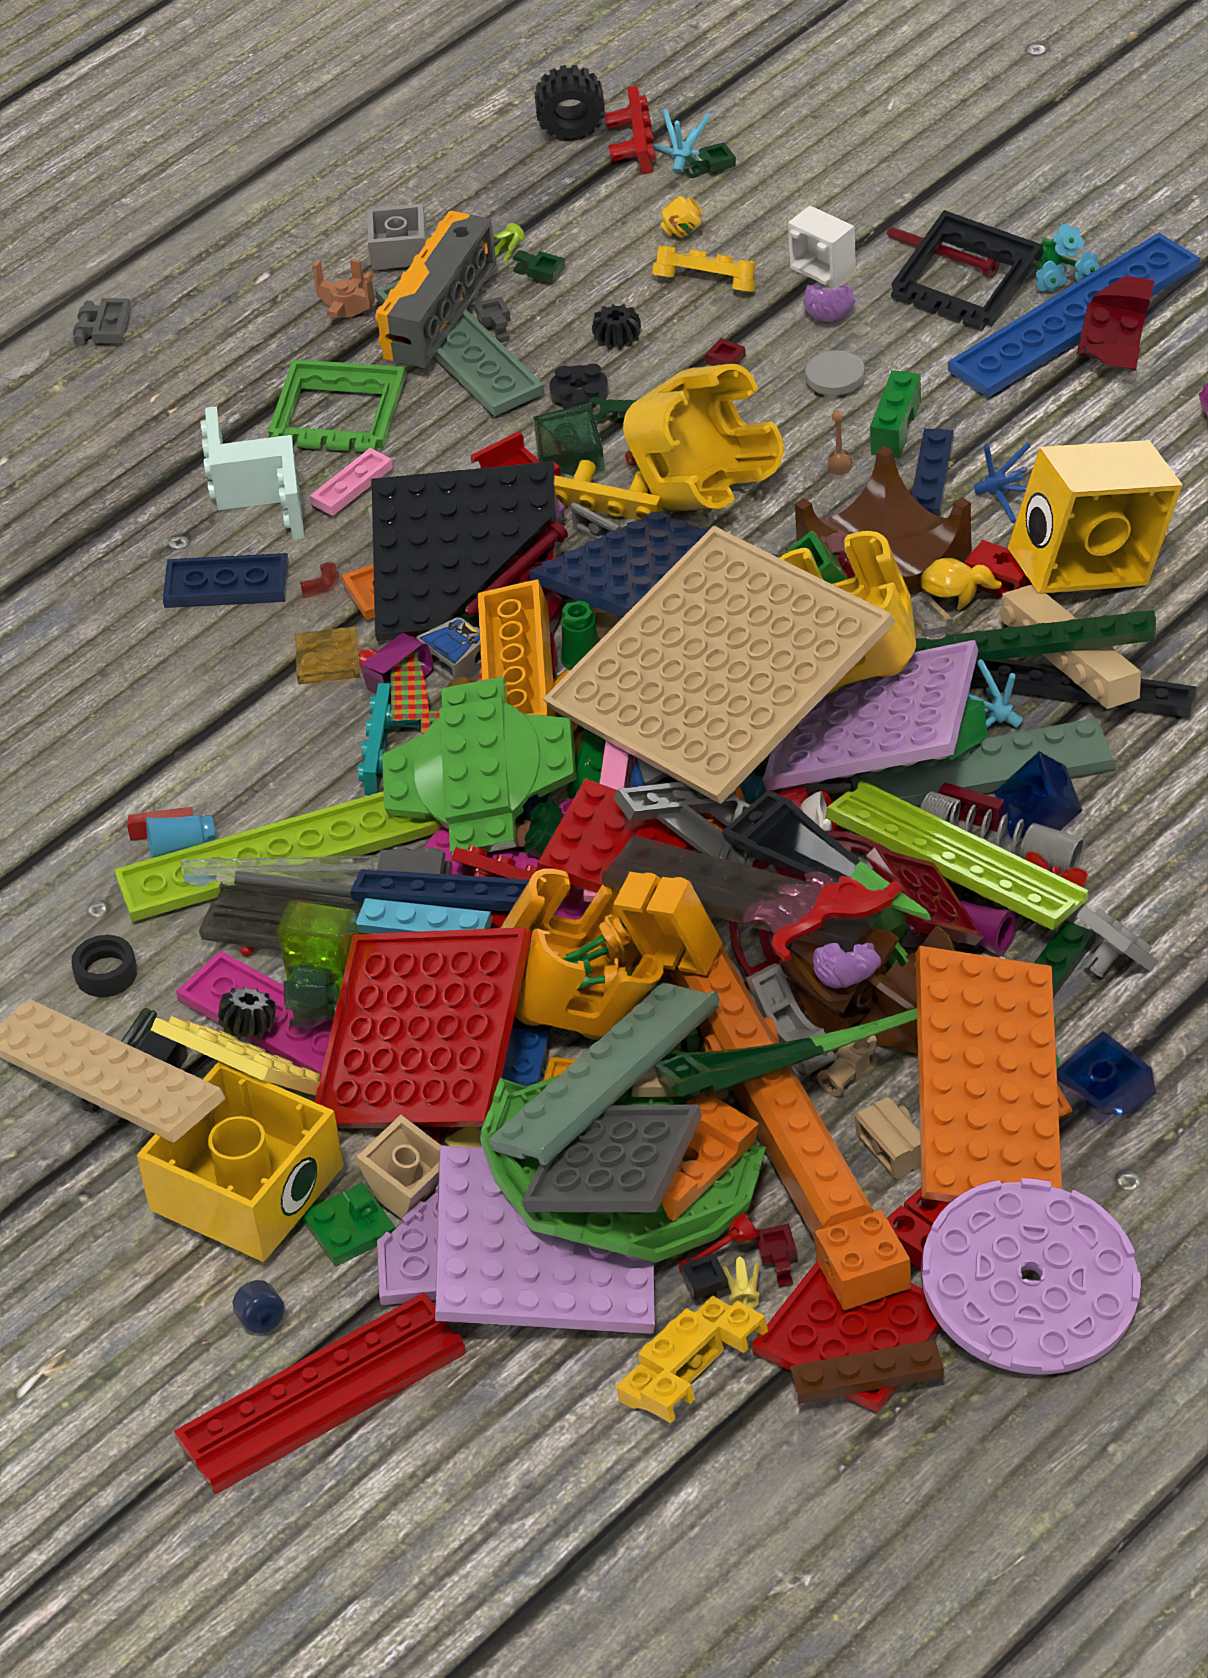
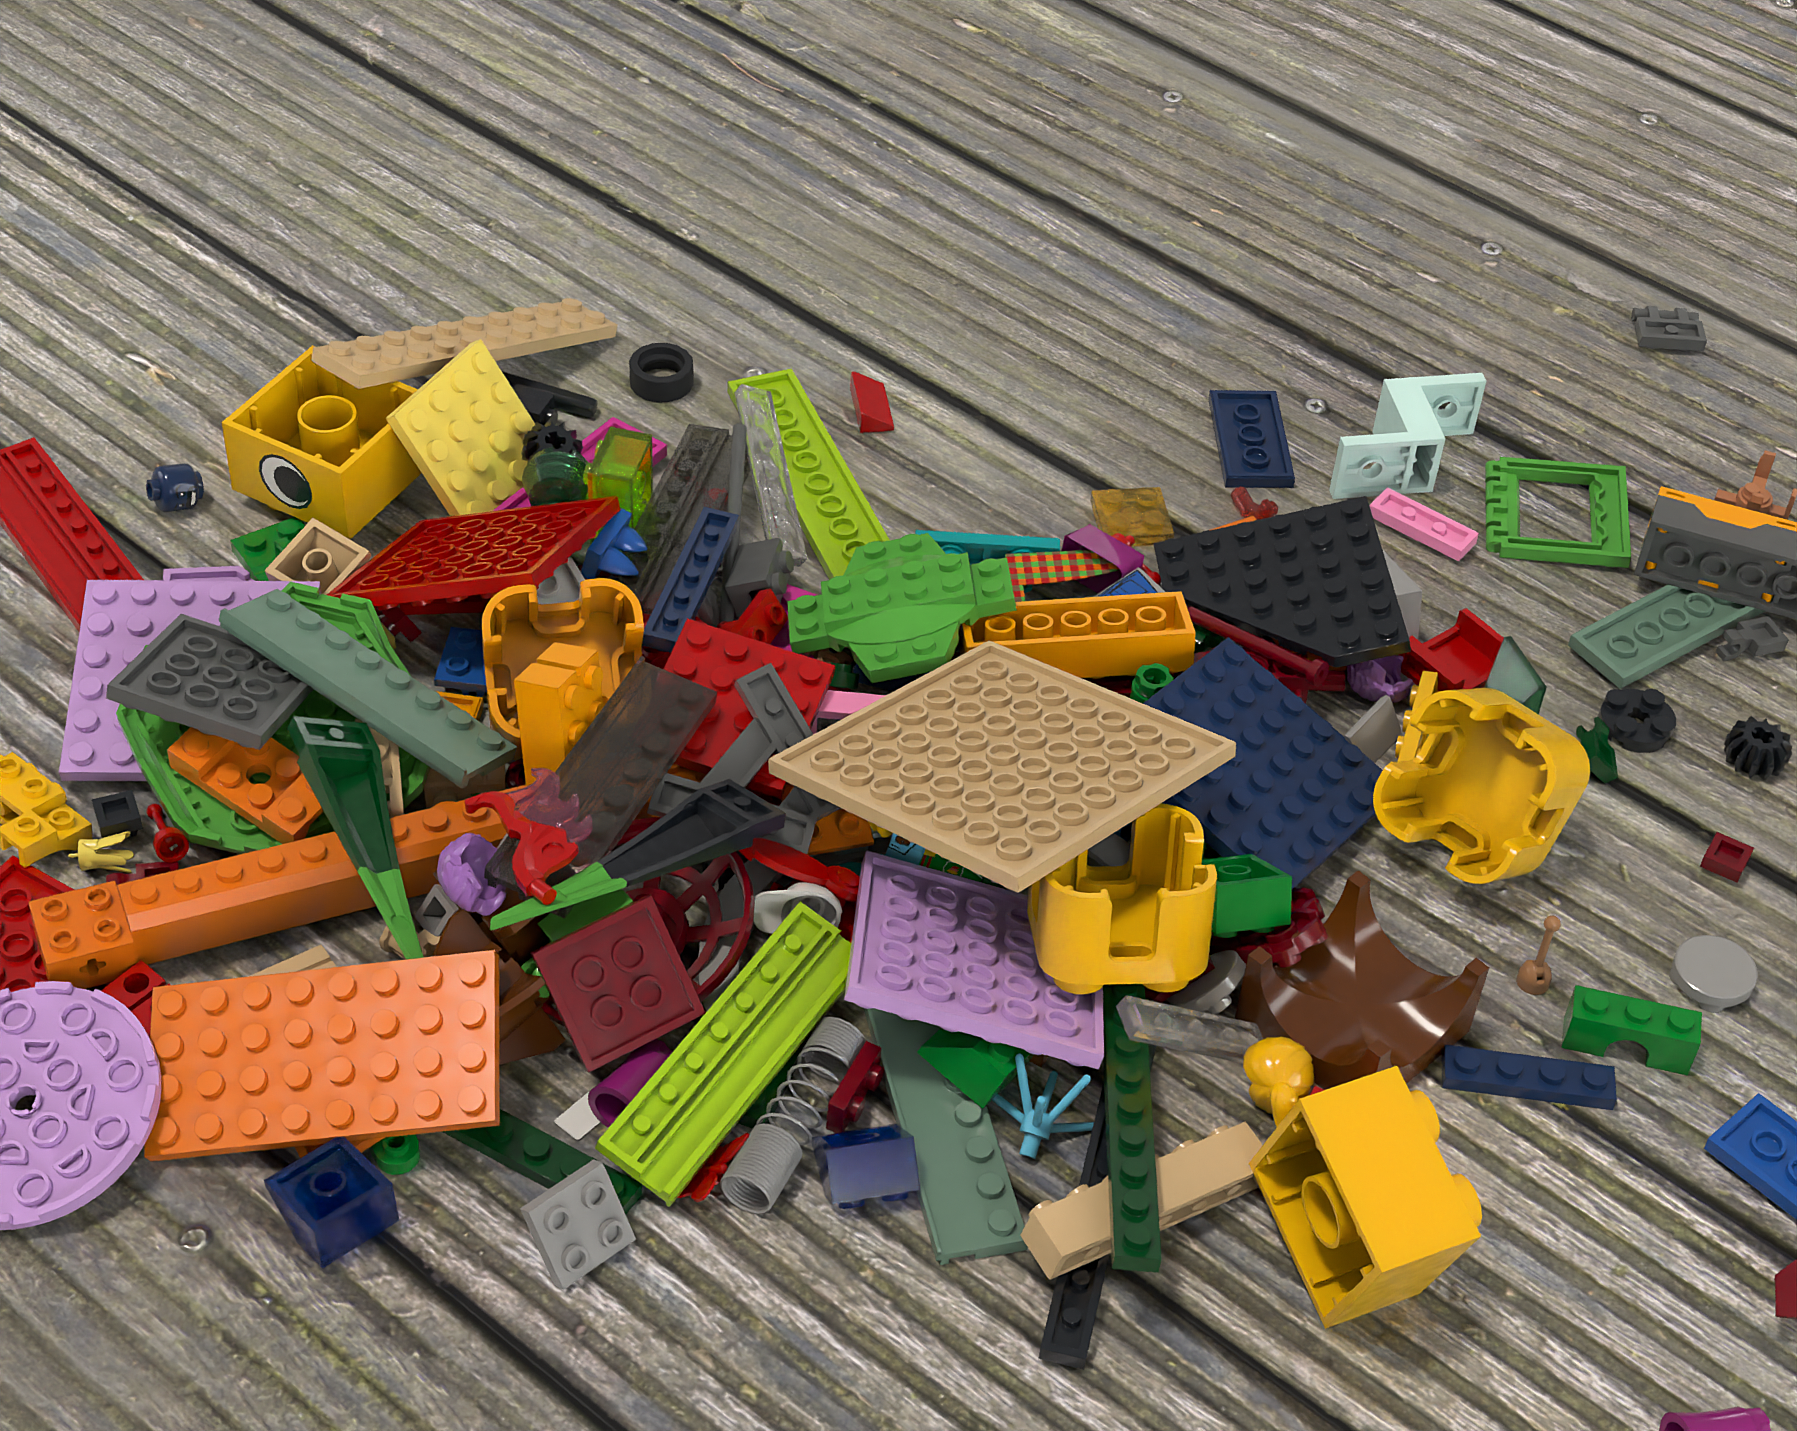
camera: 80 degrees right, 0 degrees up
dark azure plant [146,815,216,858] -> none
medium azure plate [355,898,493,934] -> none
blue plant [974,443,1031,523] -> none

